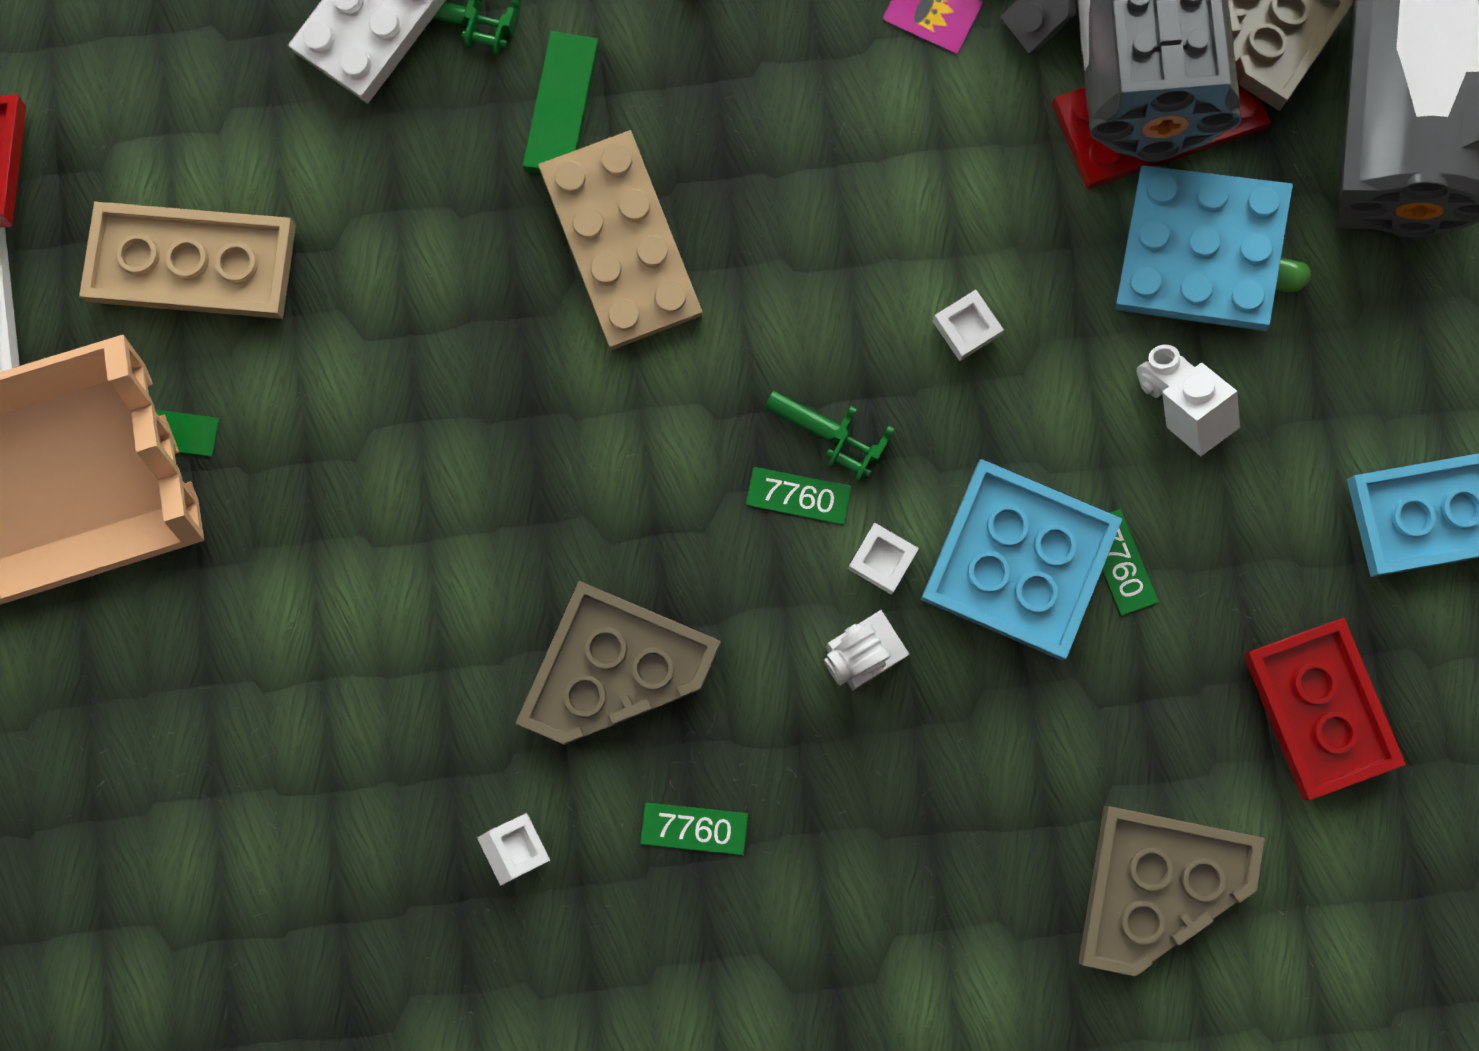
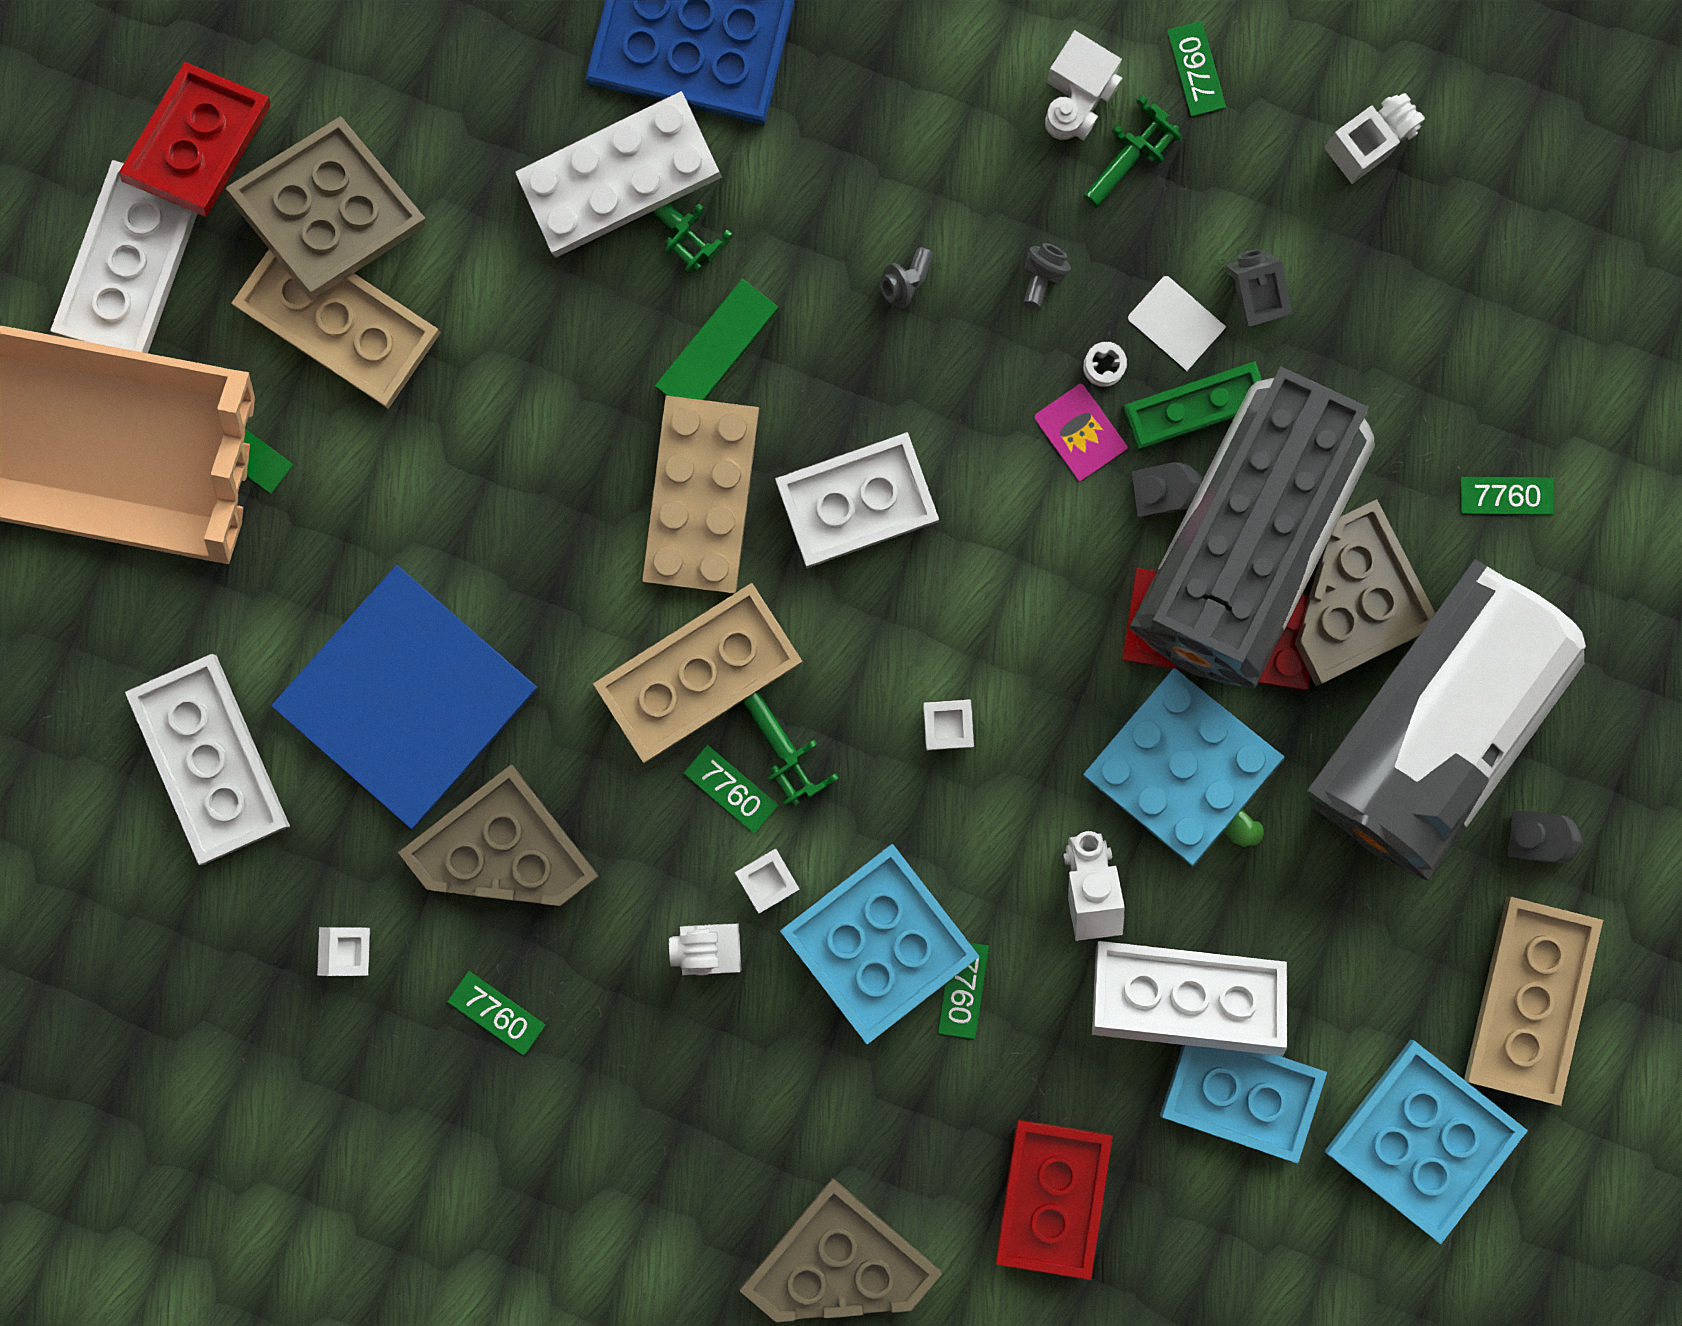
camera: 25 degrees right, 5 degrees up
none -> white plate [125,654,290,865]
none -> dark tan plate [225,116,425,301]
none -> blue tile [271,564,539,830]
none -> tan plate [593,583,803,764]
none -> white plate [775,432,939,568]
none -> white plate [1092,941,1287,1056]

